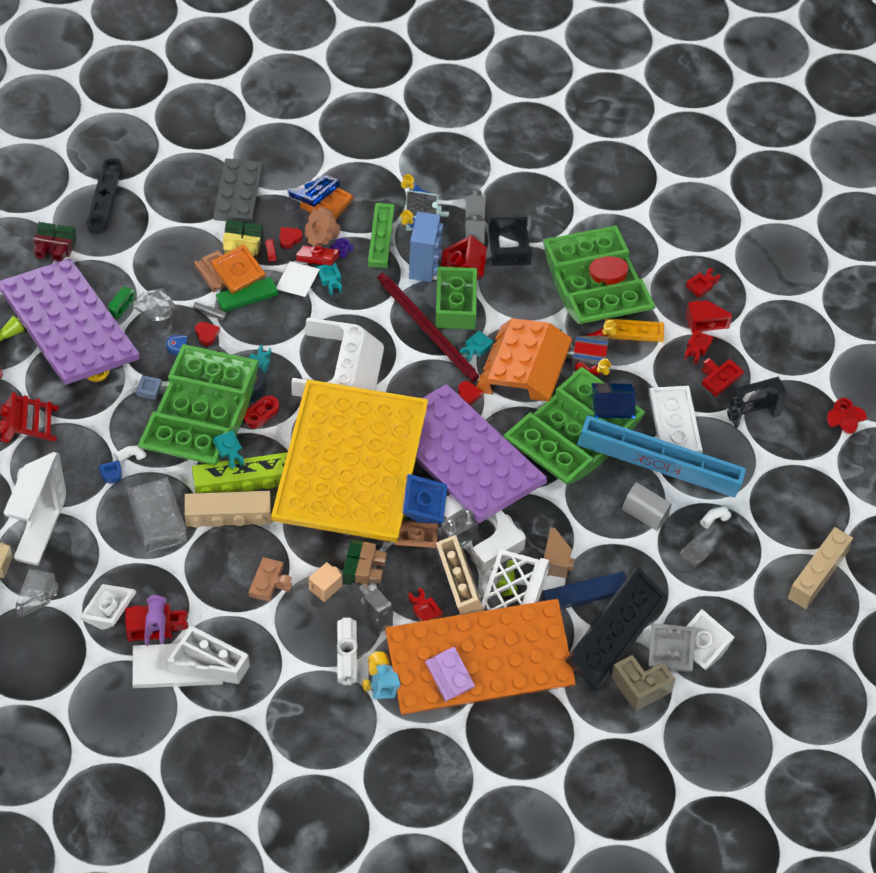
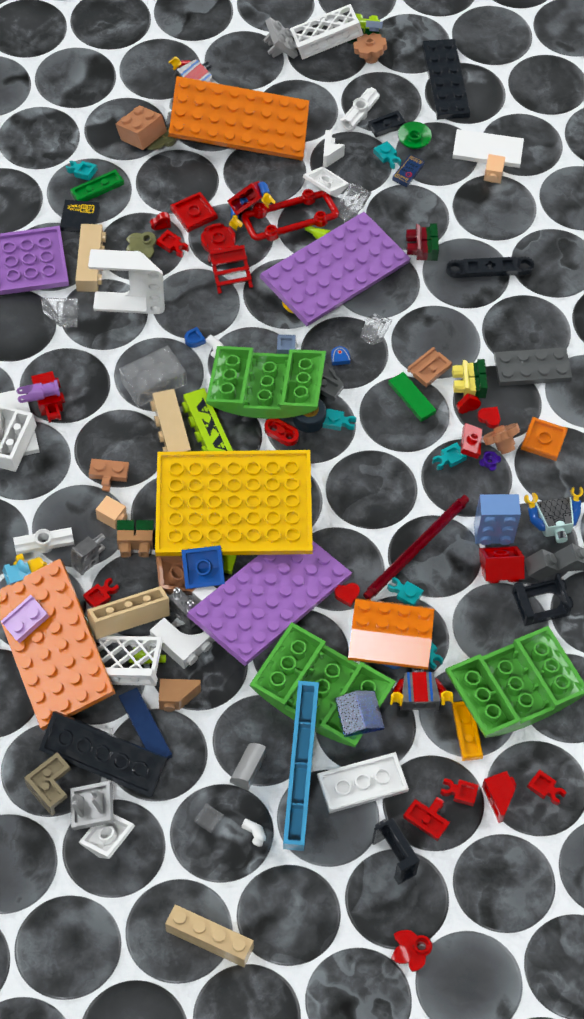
camera: 80 degrees right, 5 degrees up
white slope [80,584,136,630] -> none
green beam [107,286,135,319] -> none
flat silver pin [193,302,228,321] -> none
red tile [195,322,220,346] -> none
orange tile [211,244,266,294] -> none
teal plate [213,430,244,470] -> none
white sticker [276,262,320,297] -> none
clear blue wing [287,174,340,207] -> none
white windscreen [292,318,384,397] -> none
bright green plate [368,203,395,268] -> none
bright green brick [435,267,477,329] -> none
red tile [589,256,628,285] -> none

